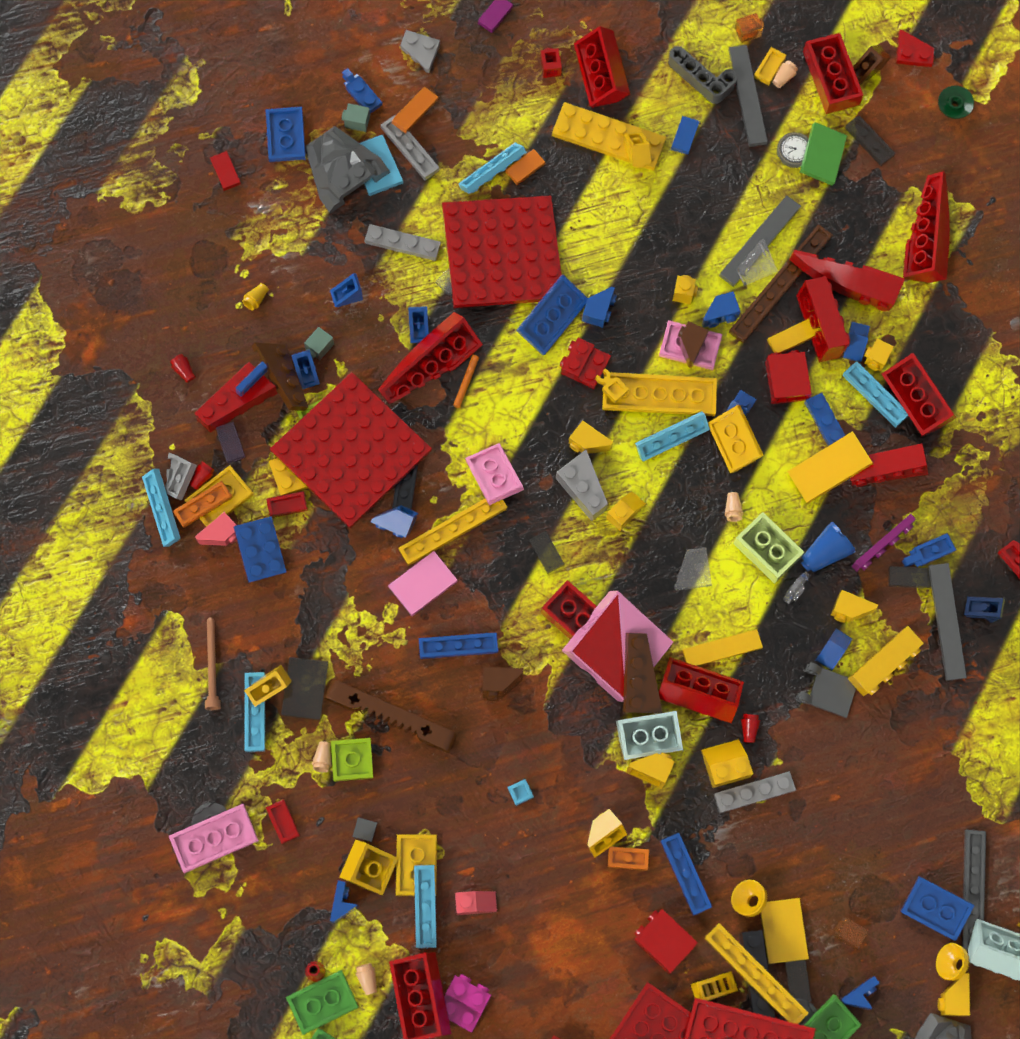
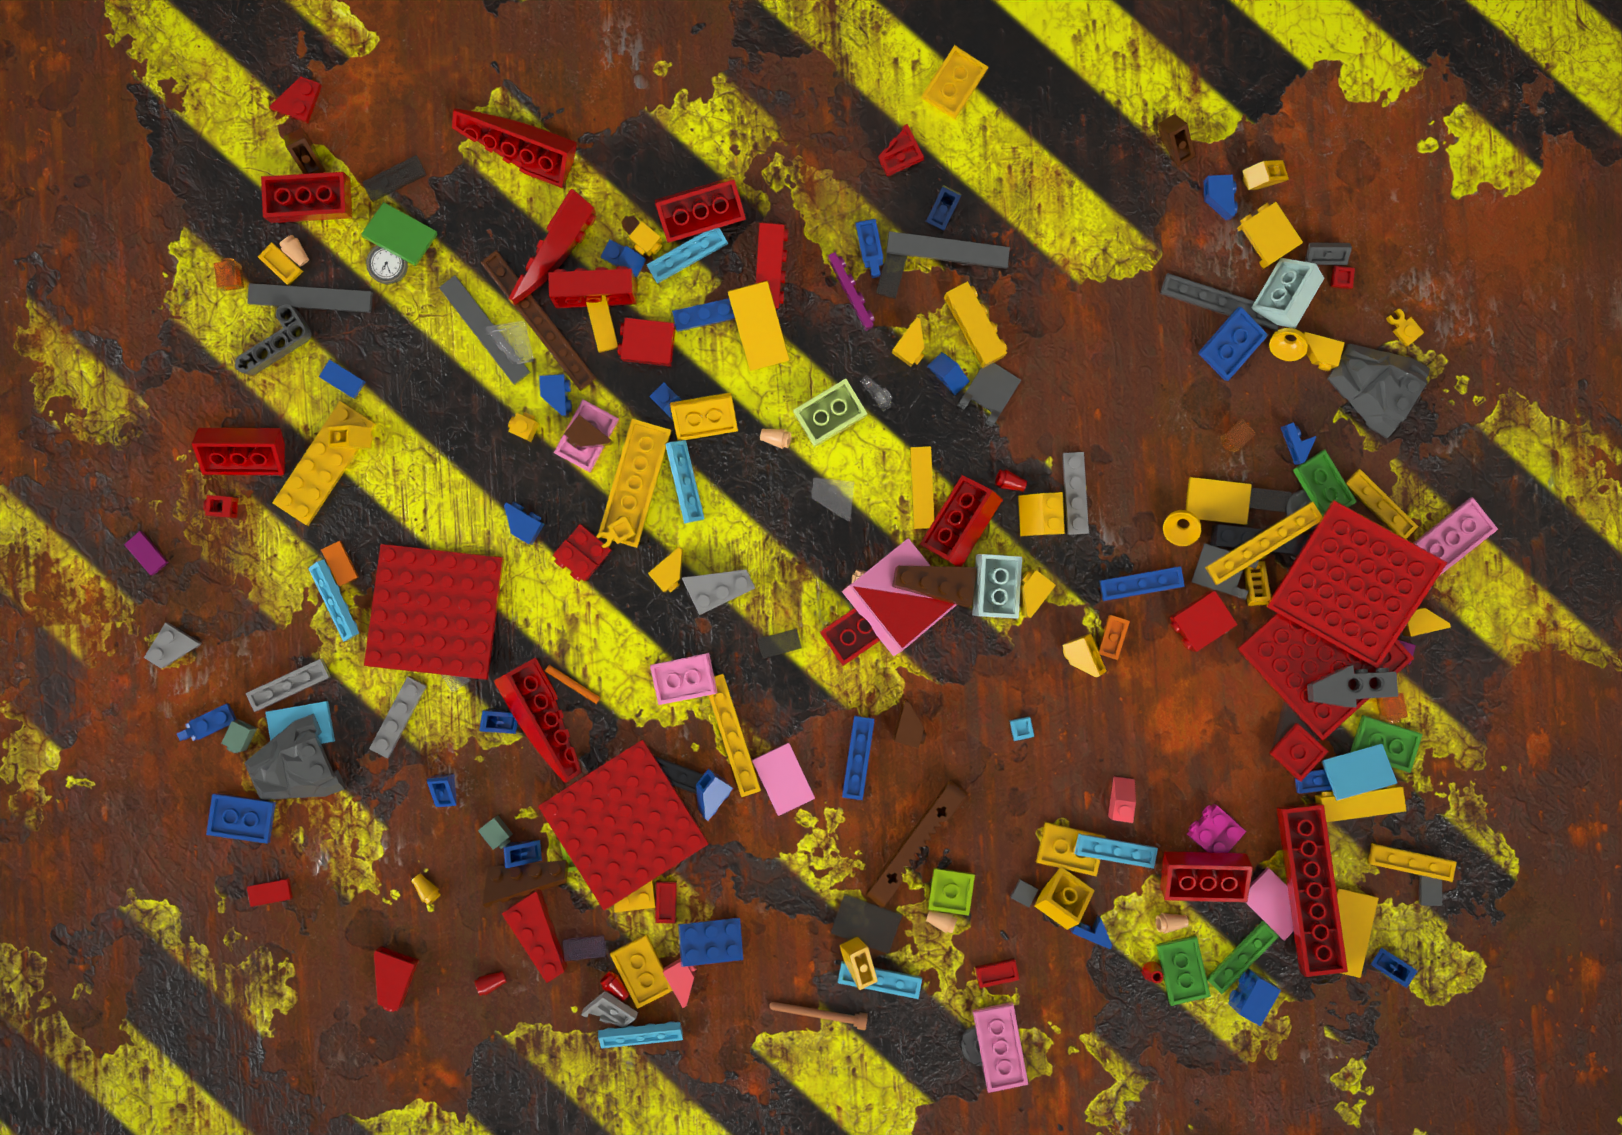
camera: 75 degrees left, 15 degrees up
orange tile [173,481,233,528] -> none
blue tile [236,361,267,397] -> none
orange tile [392,87,439,134] -> none
blue tile [516,275,588,355] -> none
yellow slope [606,492,646,531] -> none
blue cone [801,522,855,573] -> none
dark green dish [938,85,974,119] -> none
none -> red slope [374,946,419,1012]
none -> dark grey flag [1192,544,1259,600]

